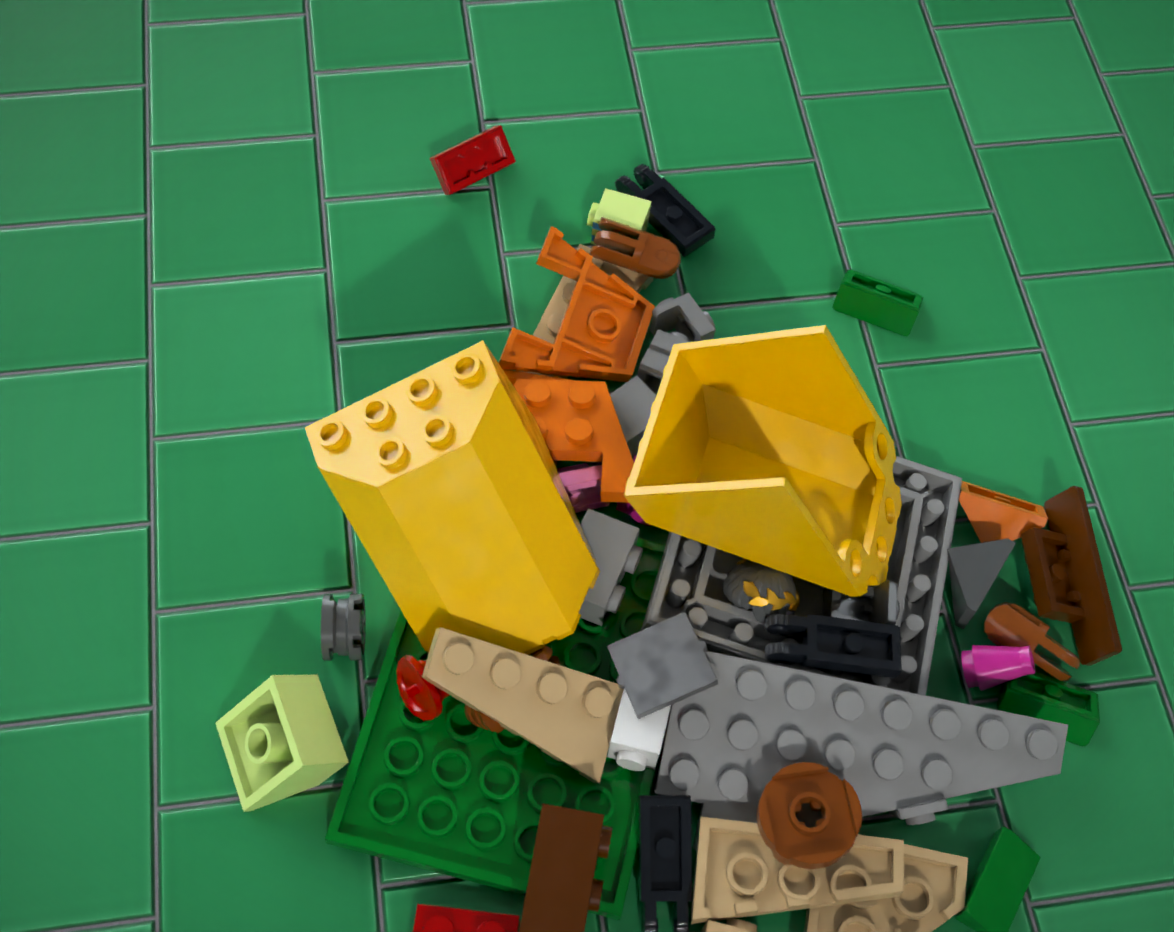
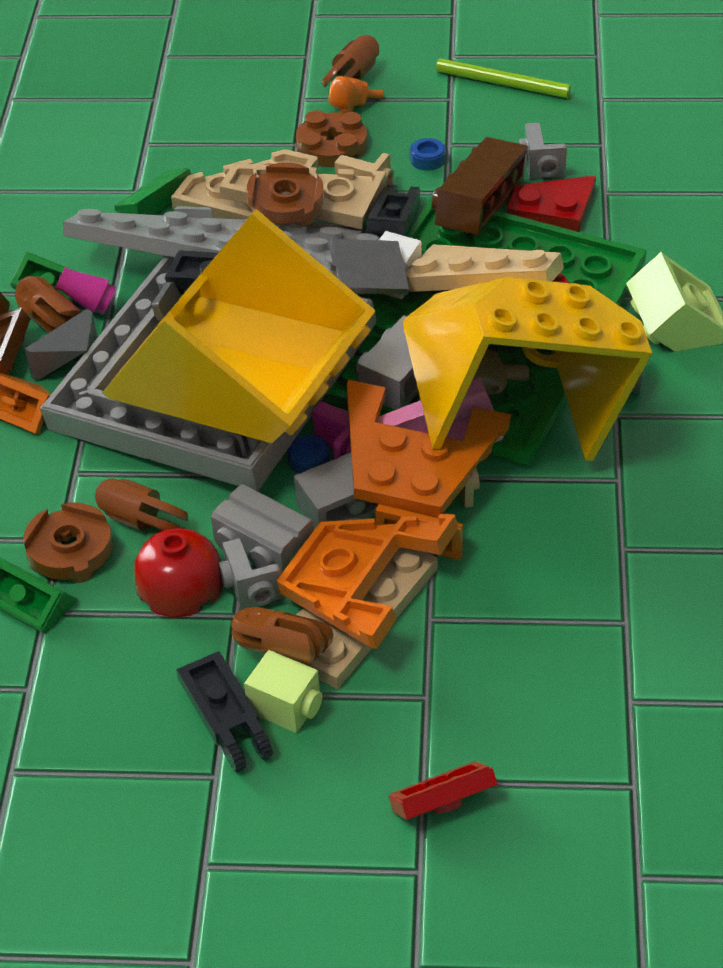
camera: 160 degrees left, 15 degrees down
none -> dark orange plate [23,502,113,583]
none -> red cylinder [134,528,223,618]

